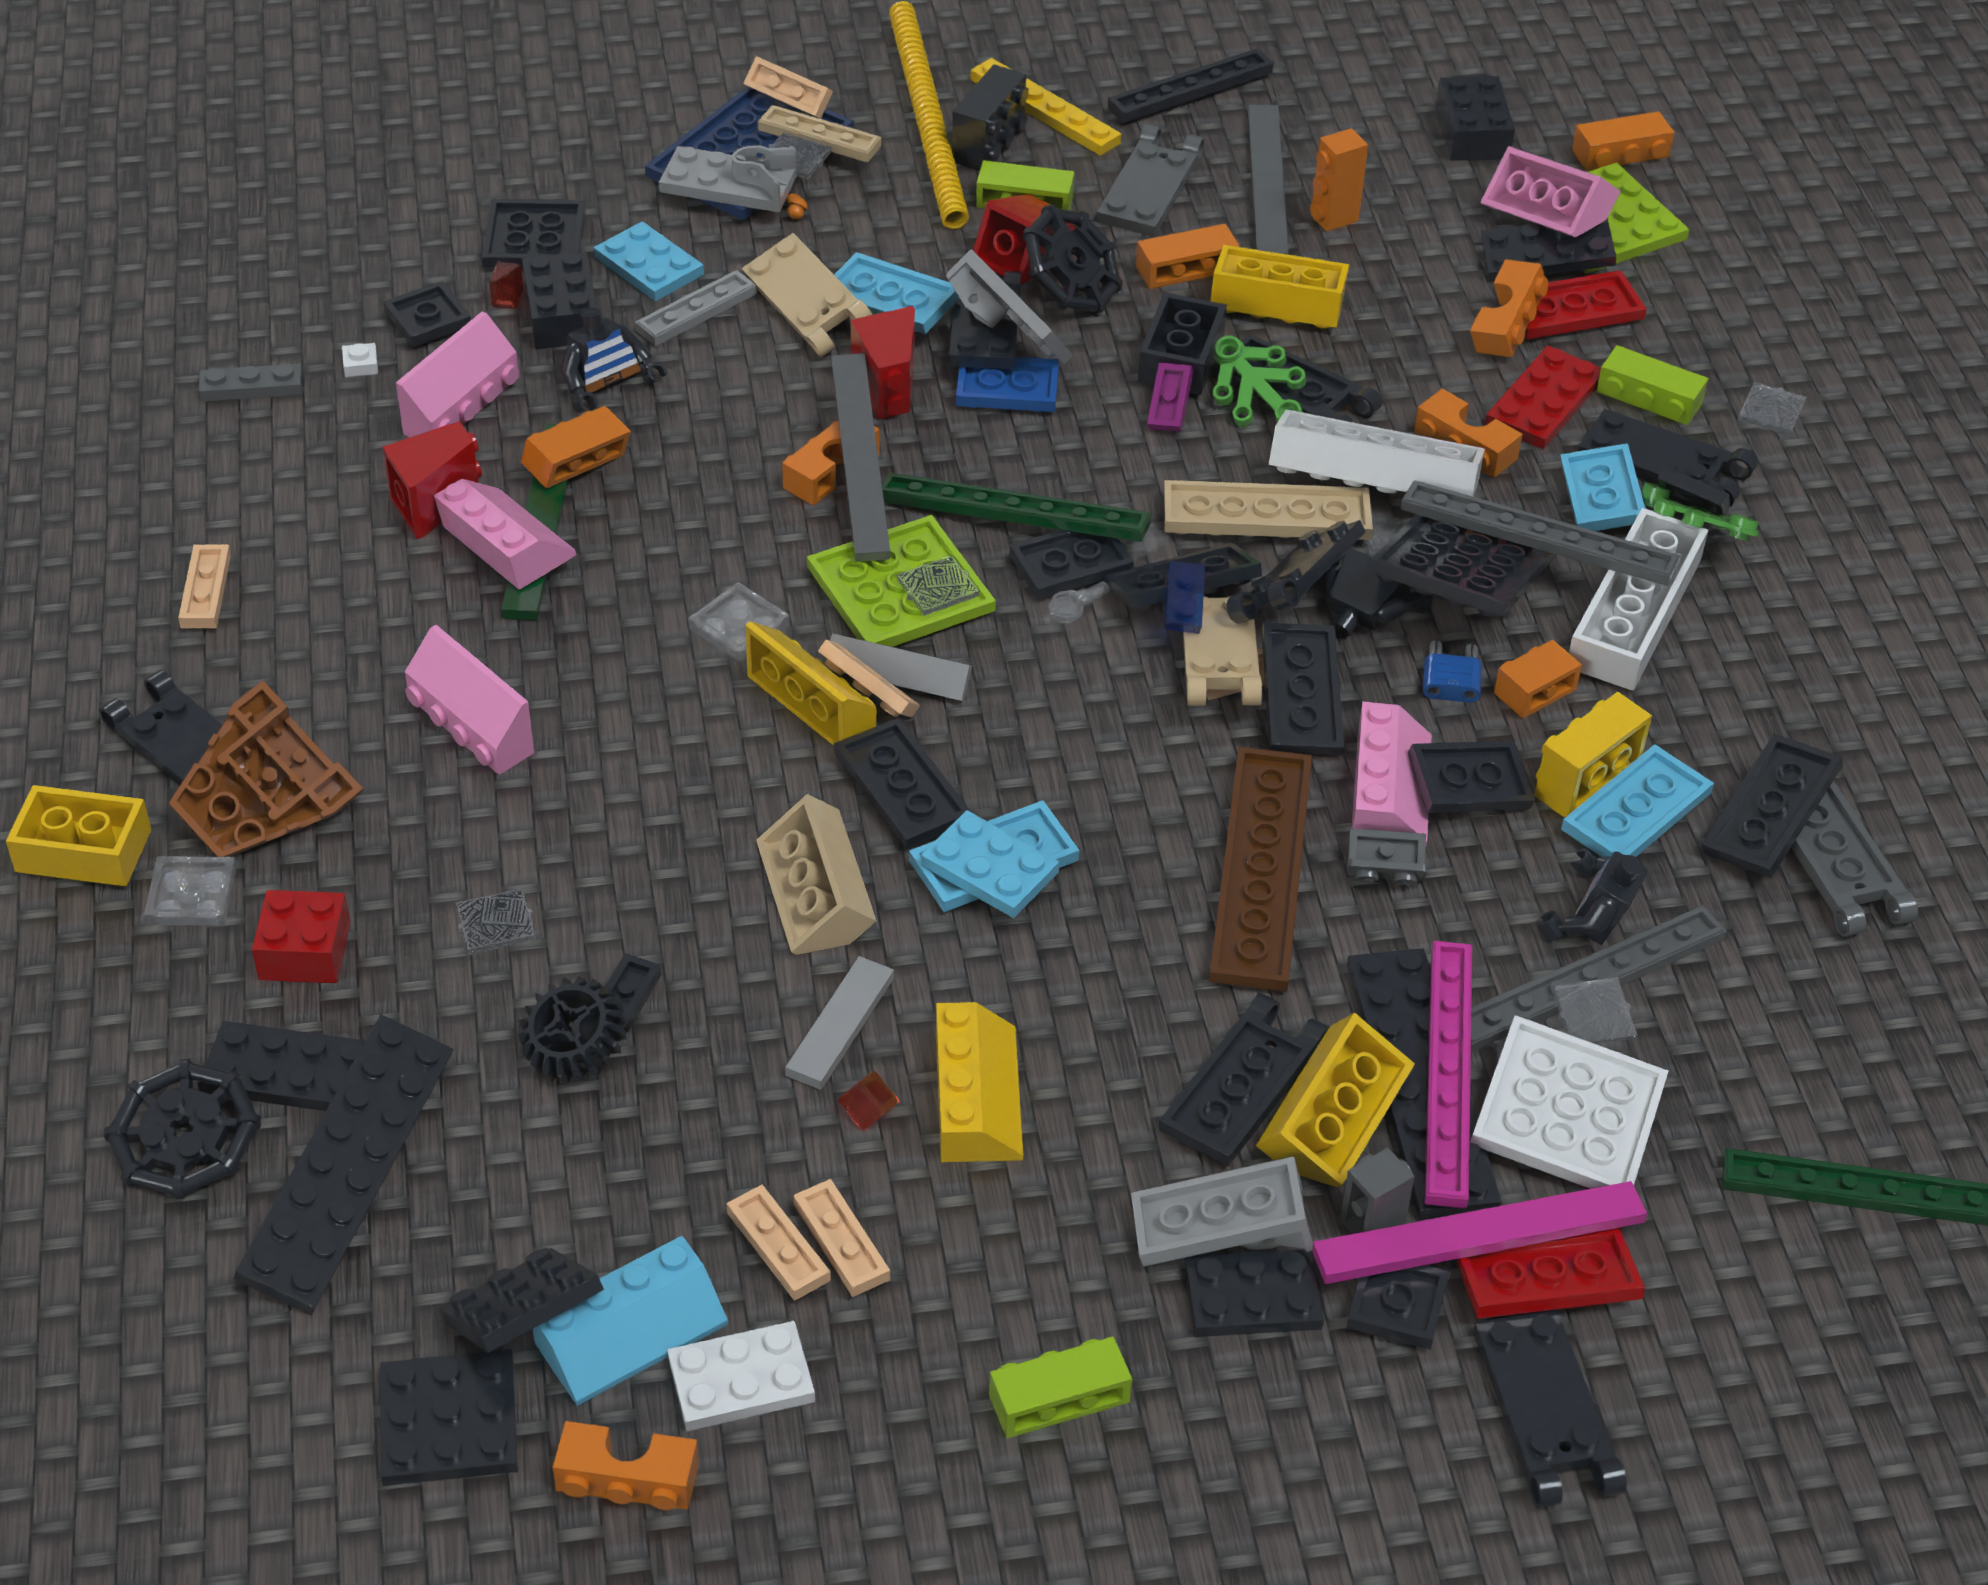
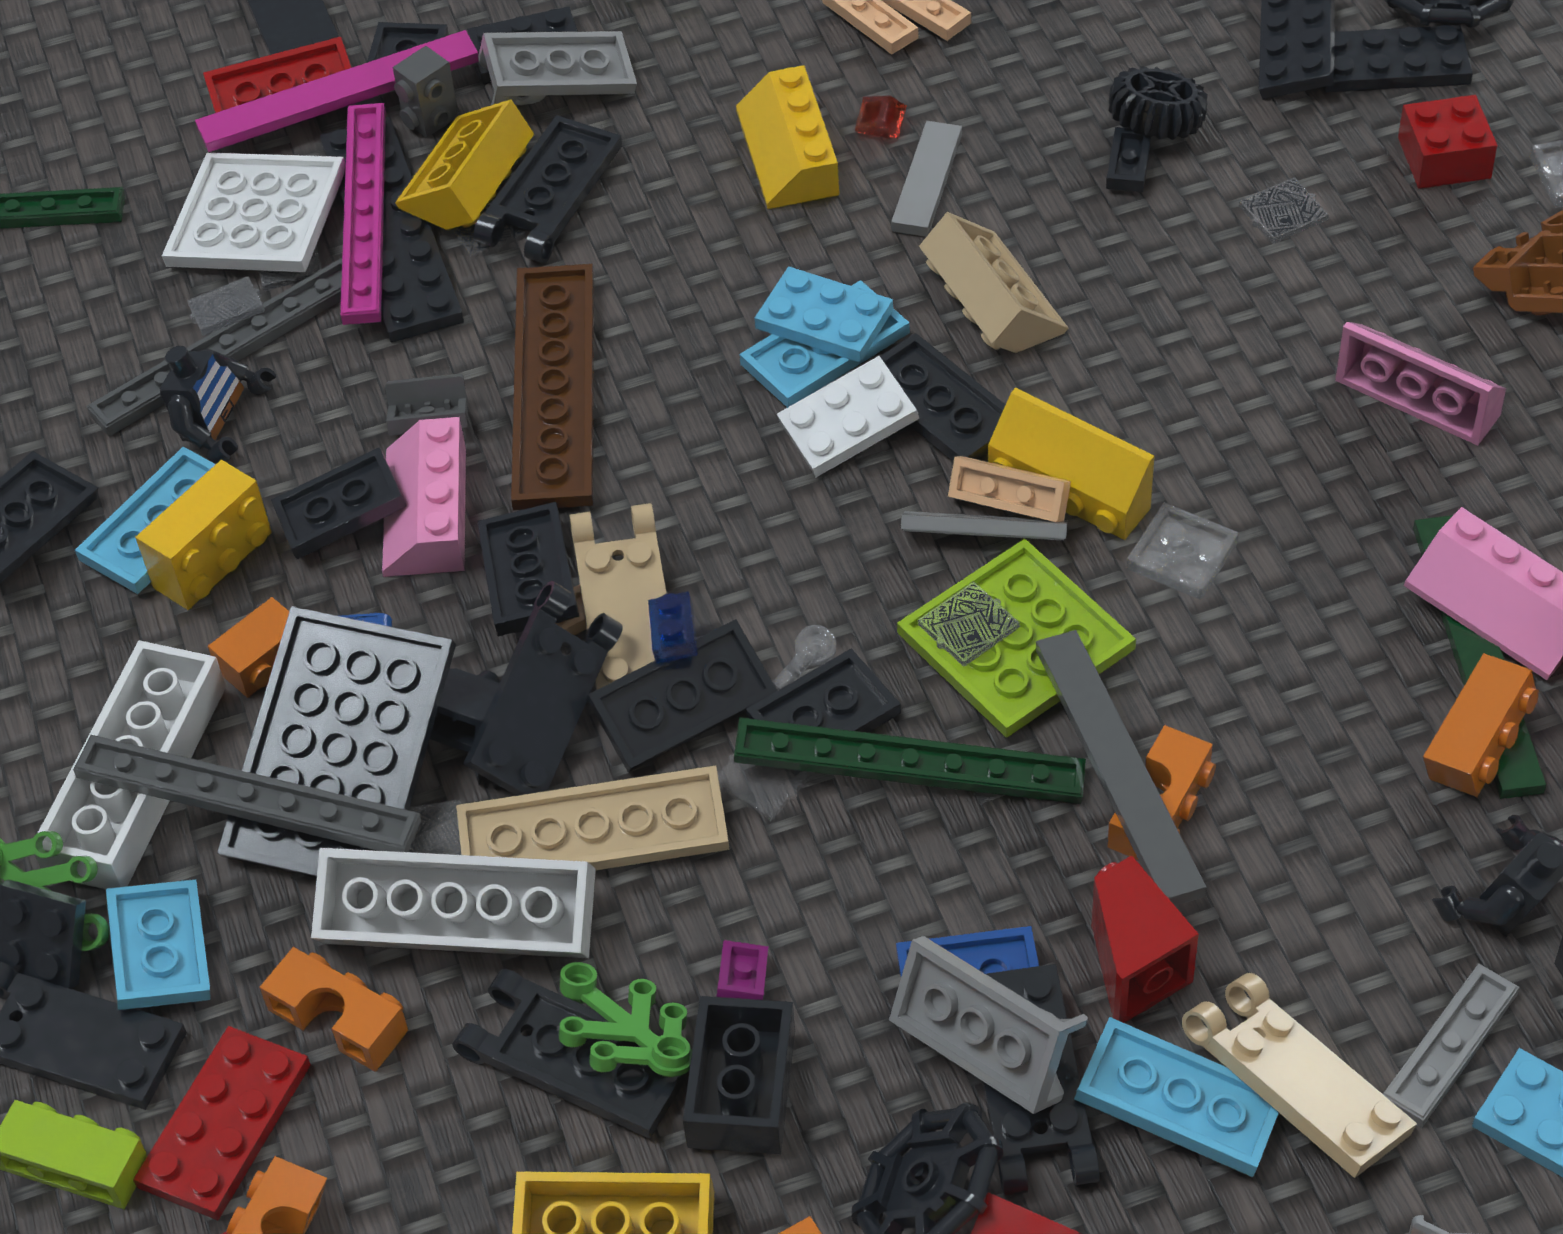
camera: 175 degrees right, 5 degrees up
none -> white plate [777,356,919,477]

